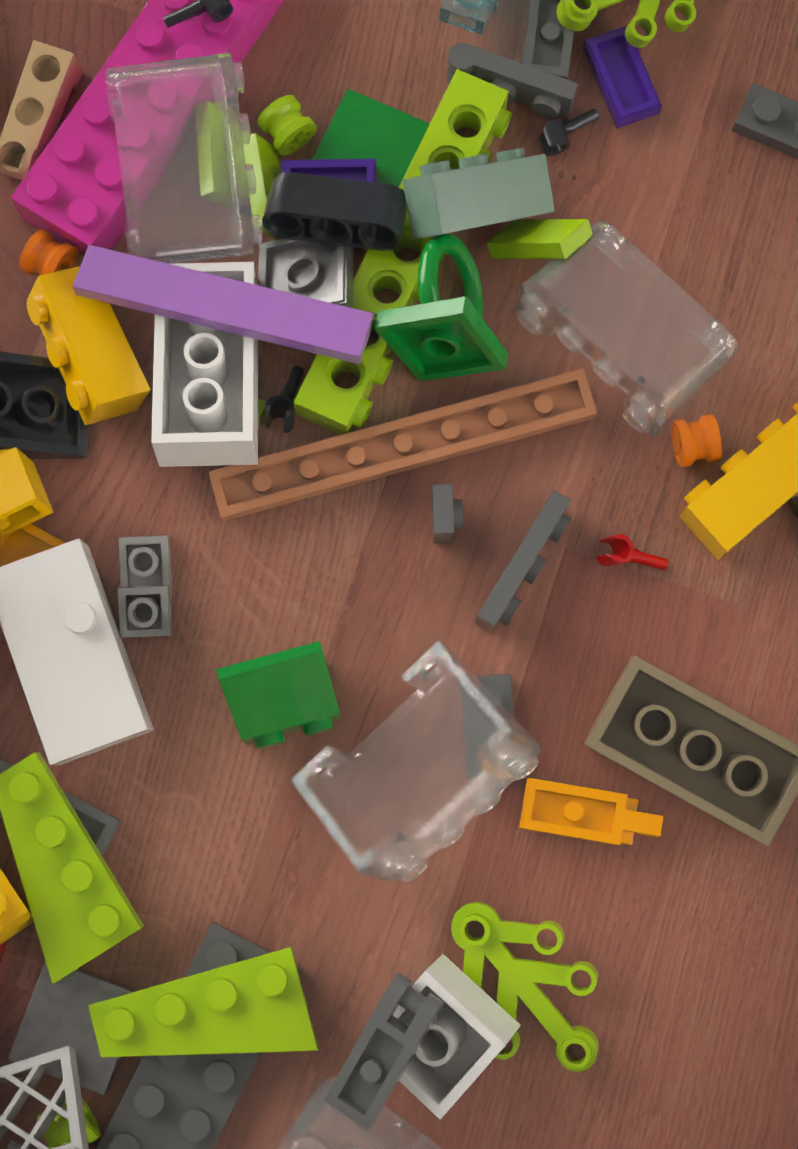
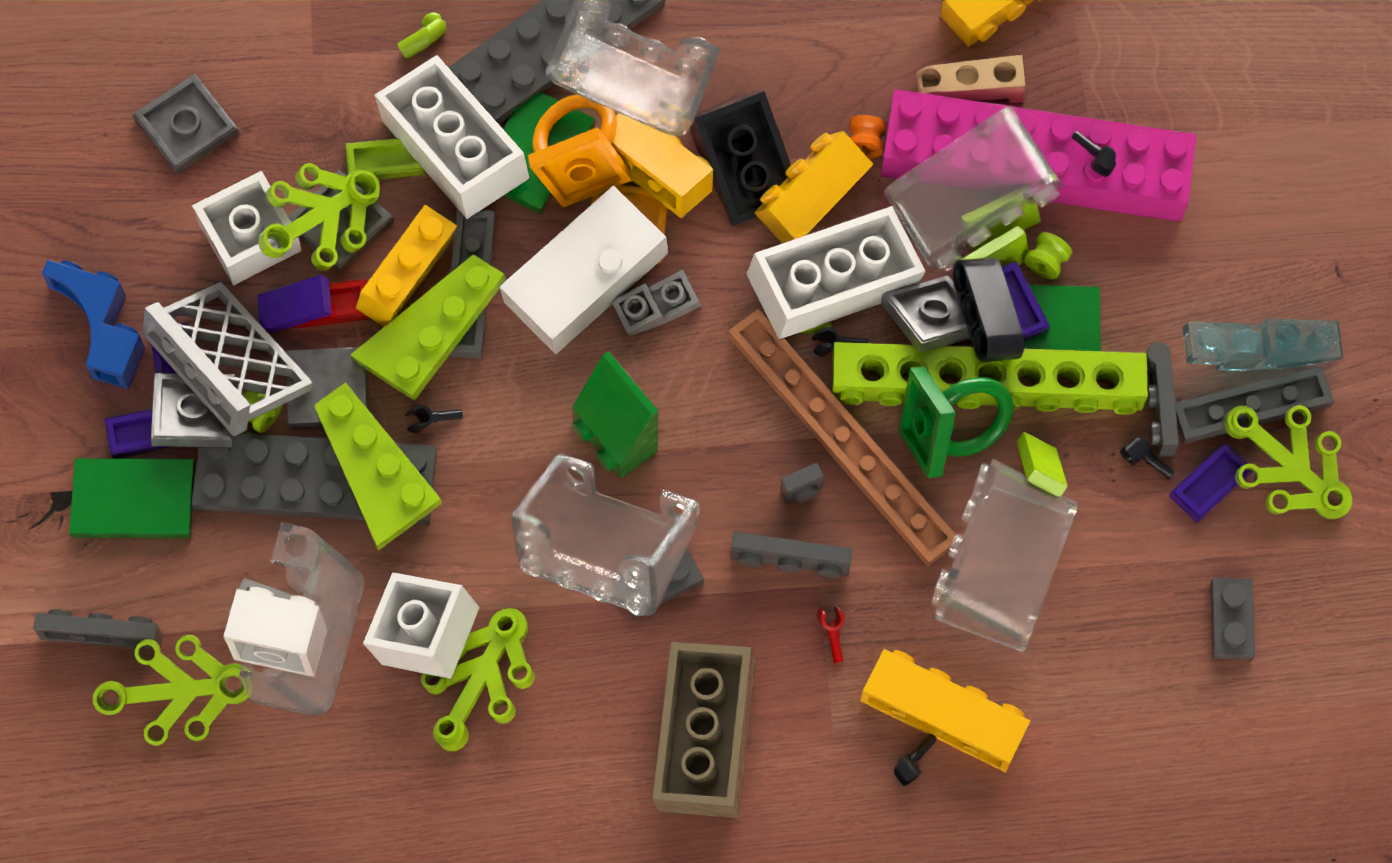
camera: 65 degrees right, 10 degrees down
medium lavender tile [73,245,374,364] -> none
dark grey plate [324,973,444,1130] -> none
sand green brick [402,148,555,239] -> none
light orange hinge [519,778,663,846] -> none
orange wheel [671,414,722,468] -> none
none -> black hand [405,404,463,433]

